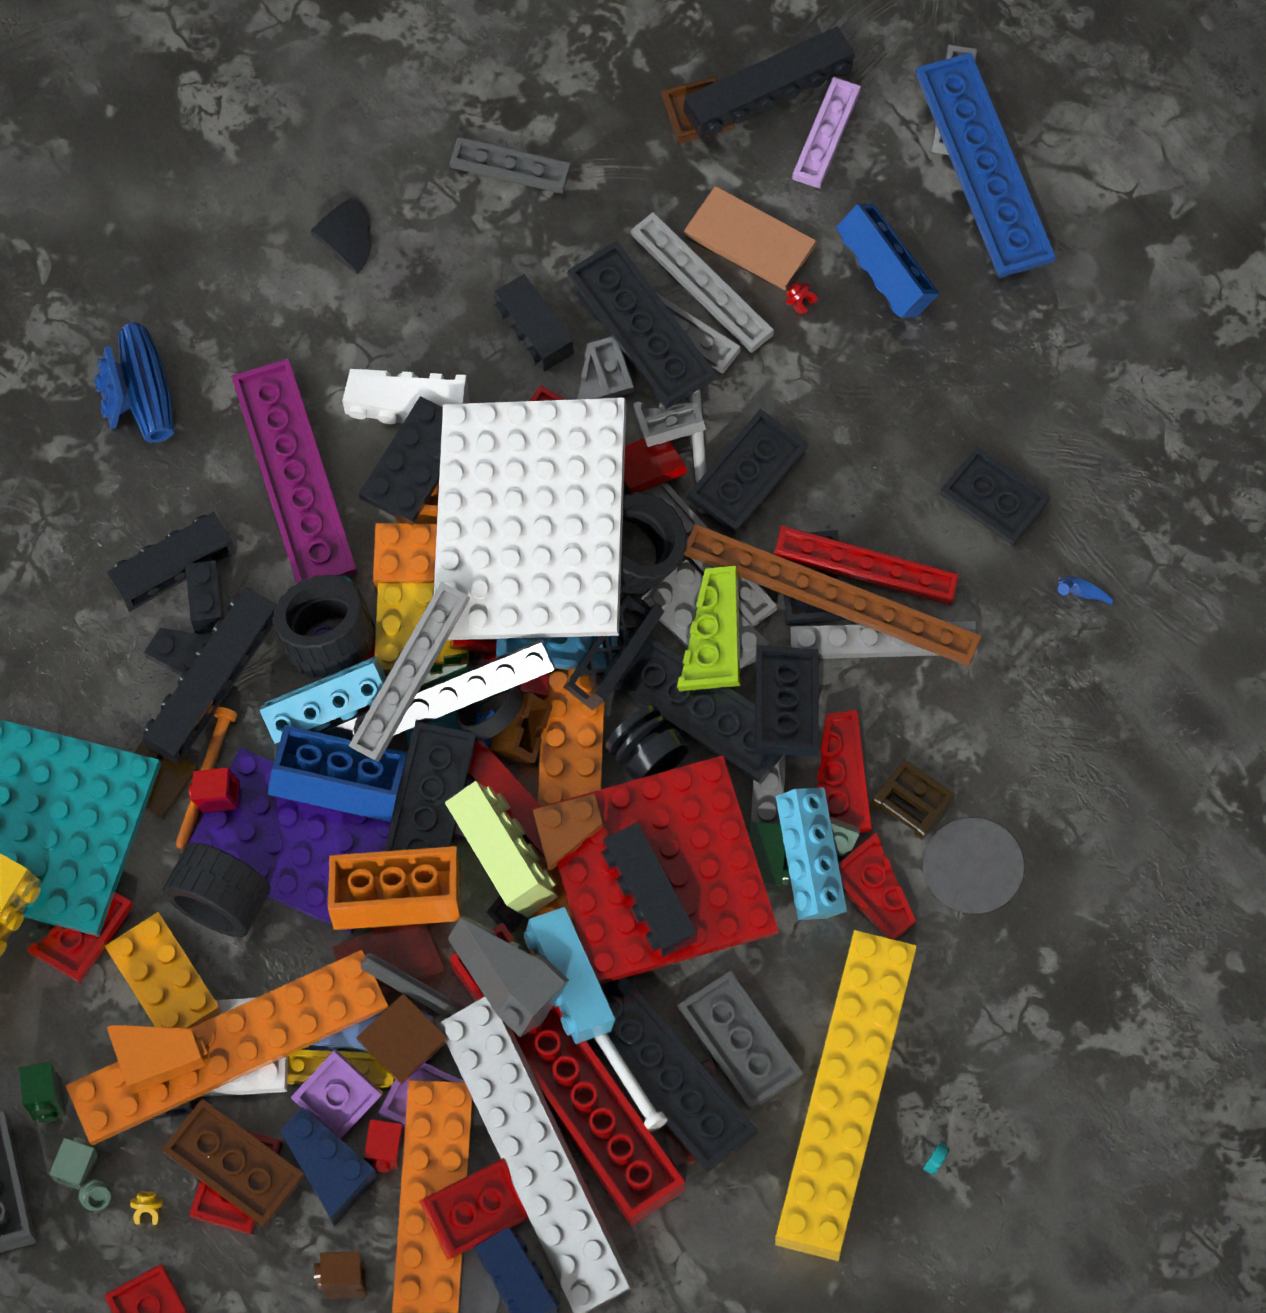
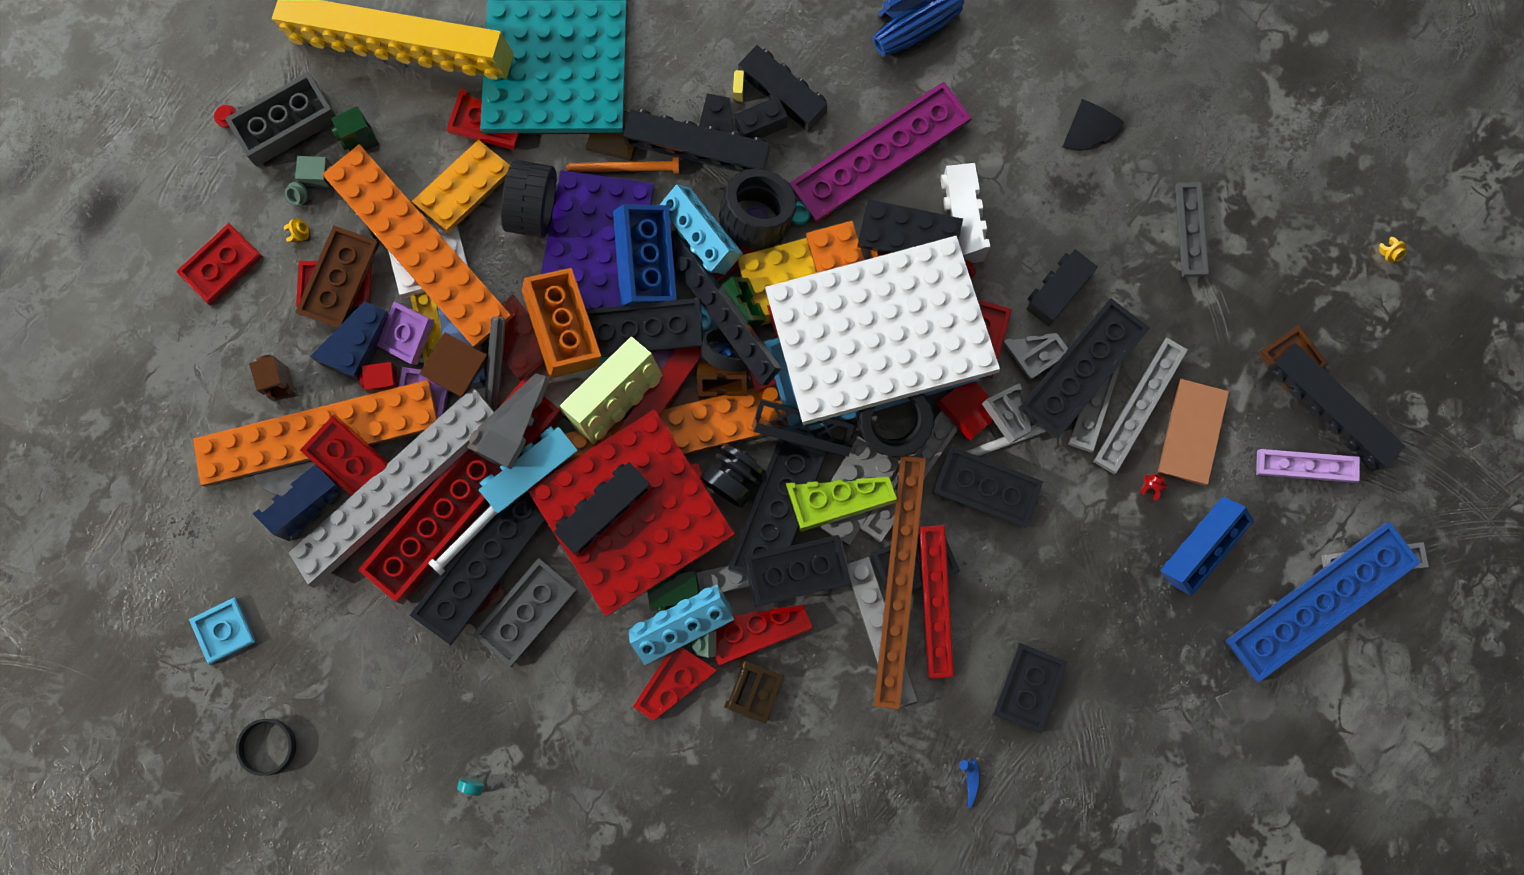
camera: 75 degrees right, 10 degrees up
orange slope [107,1025,208,1094] -> none
red brick [188,767,240,813] -> none
light grey plate [349,582,470,762] -> none
dark orange wing [533,794,603,870] -> none
yellow brick [775,930,917,1261] -> none
flat silver sticker [923,818,1024,914] -> none
none -> light yellow tile [733,70,744,102]

